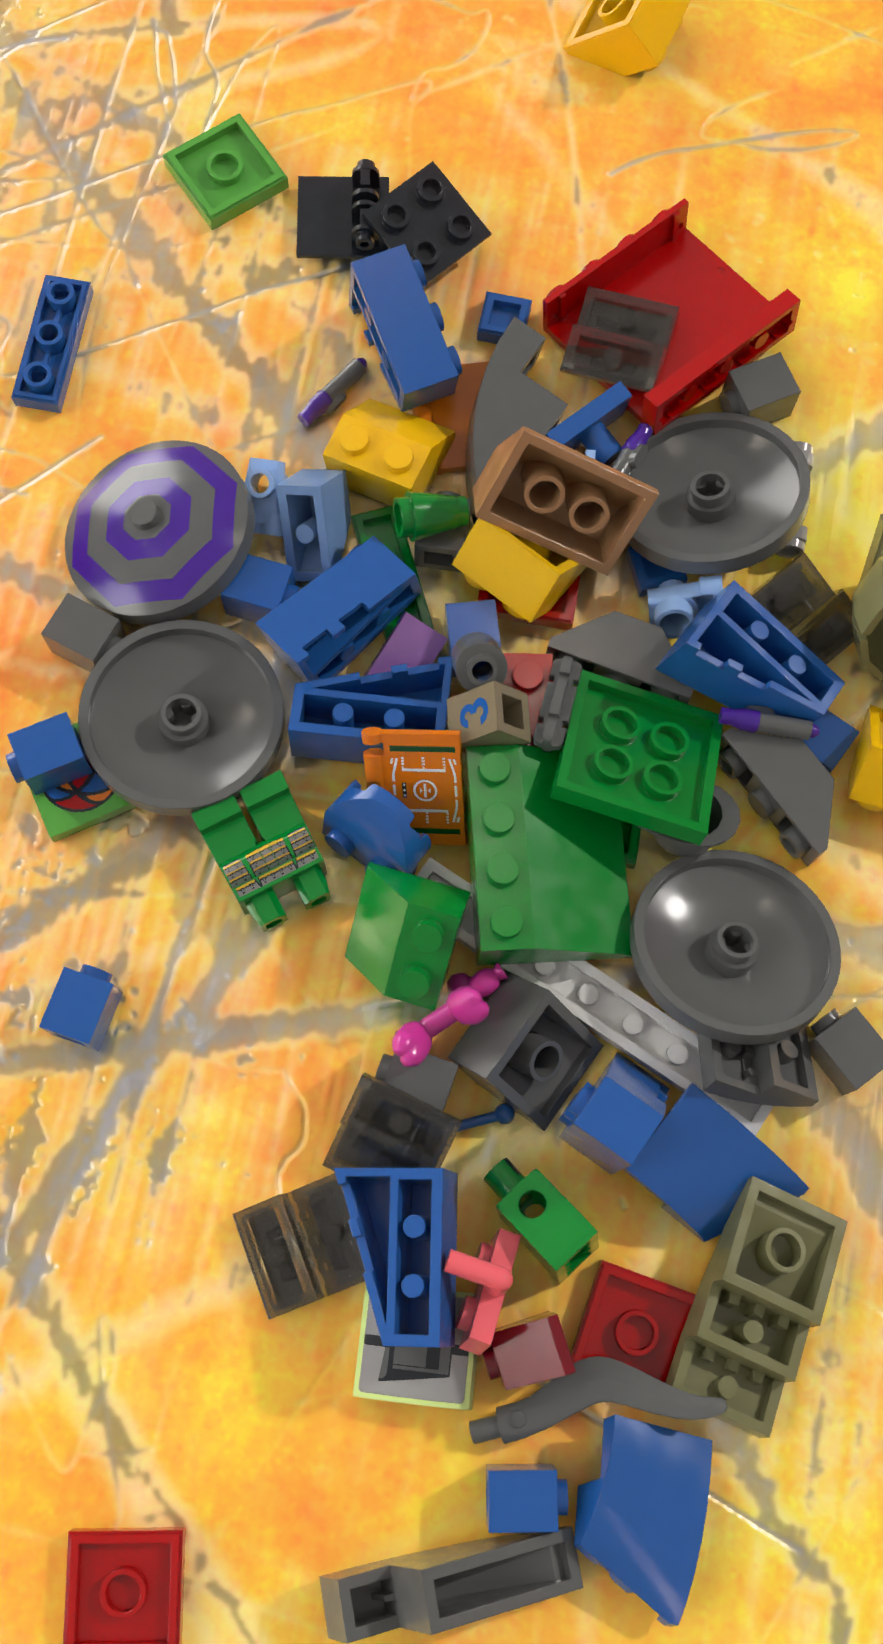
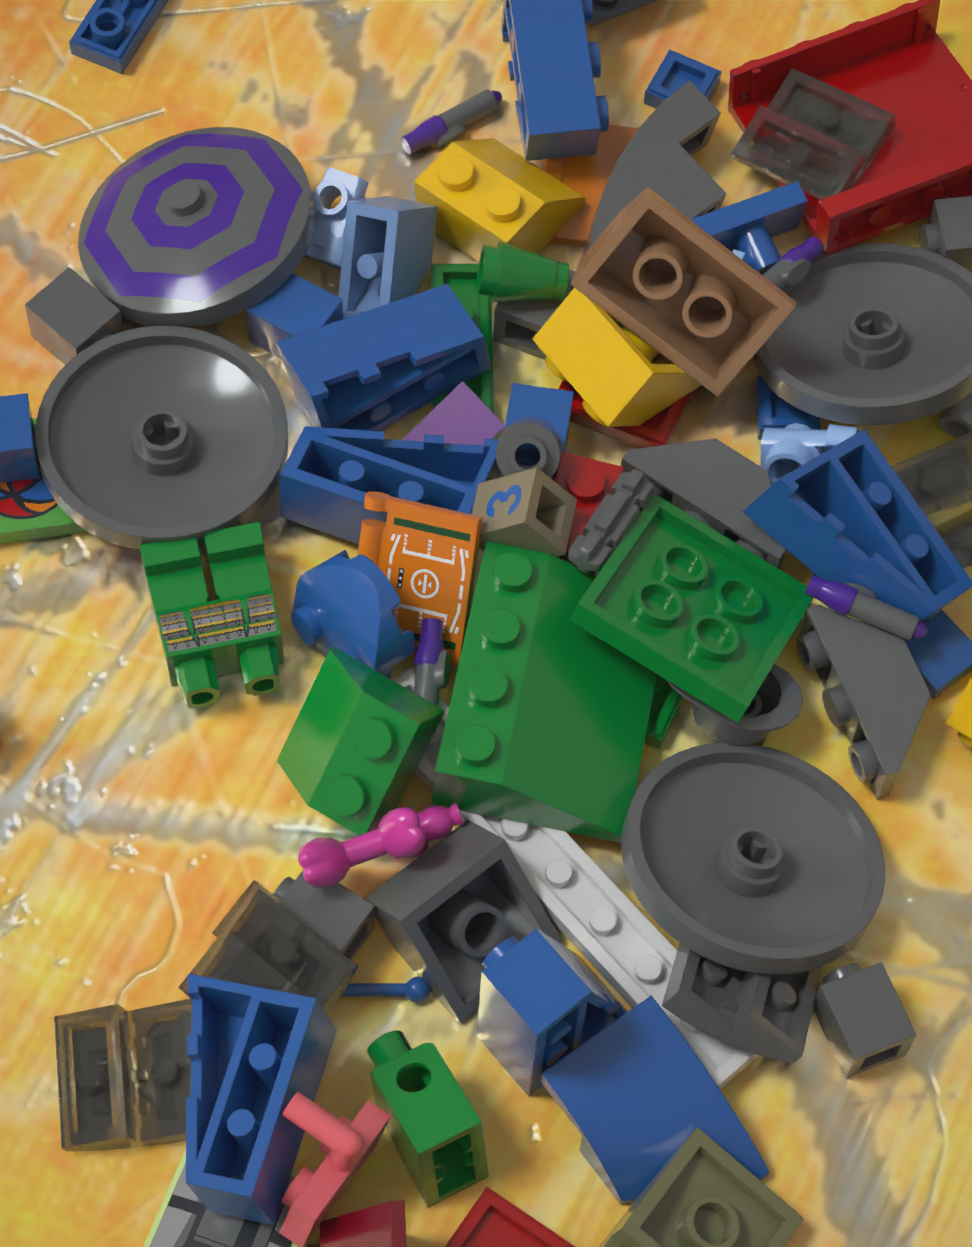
camera: 15 degrees right, 10 degrees down
none -> piece [414,618,450,734]

